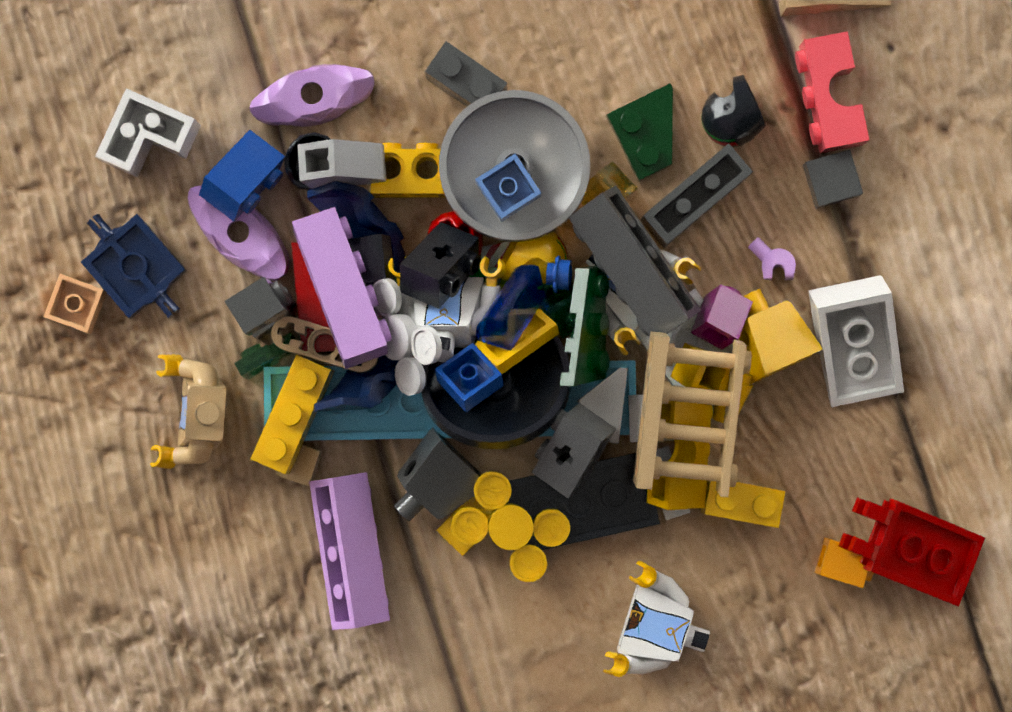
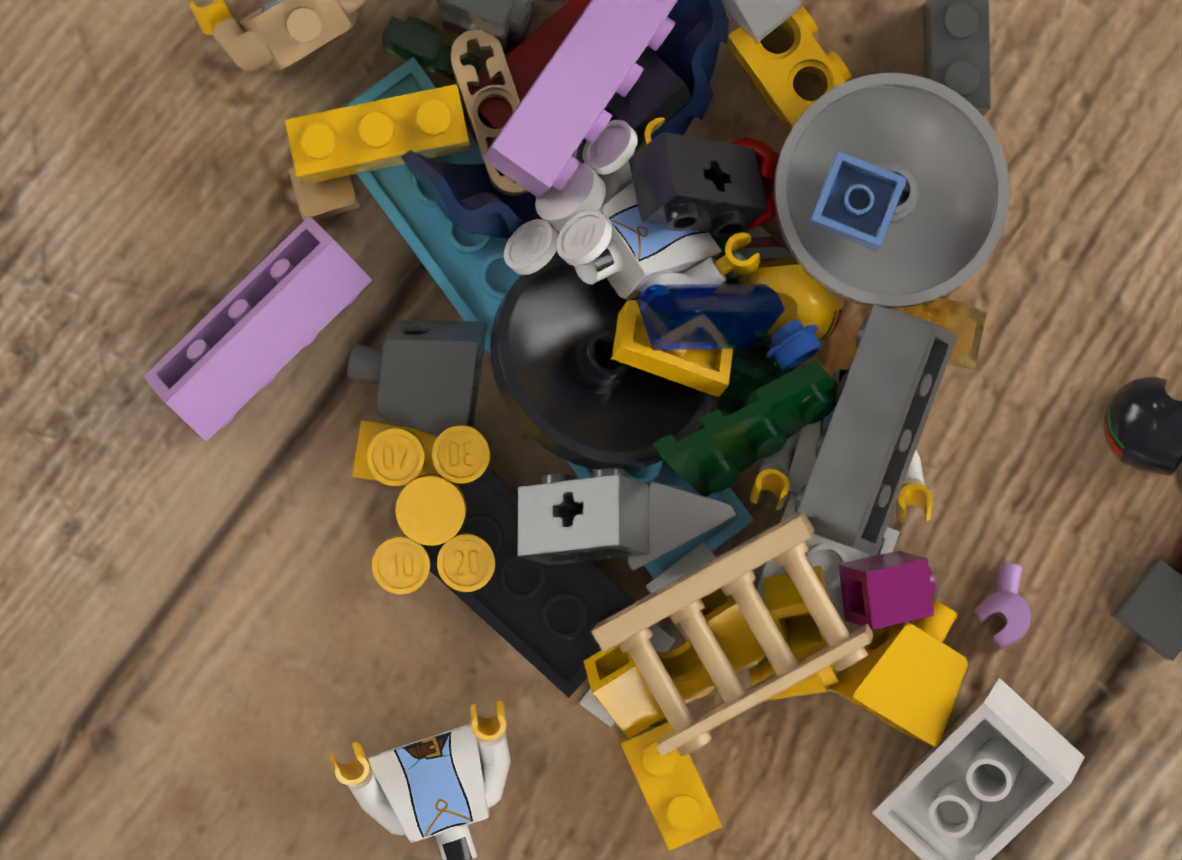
camera: 50 degrees right, 0 degrees up
blue piece [435,343,503,412] -> none
dark green wing [606,83,673,182] -> none
dark grey brick [640,144,753,248] -> none

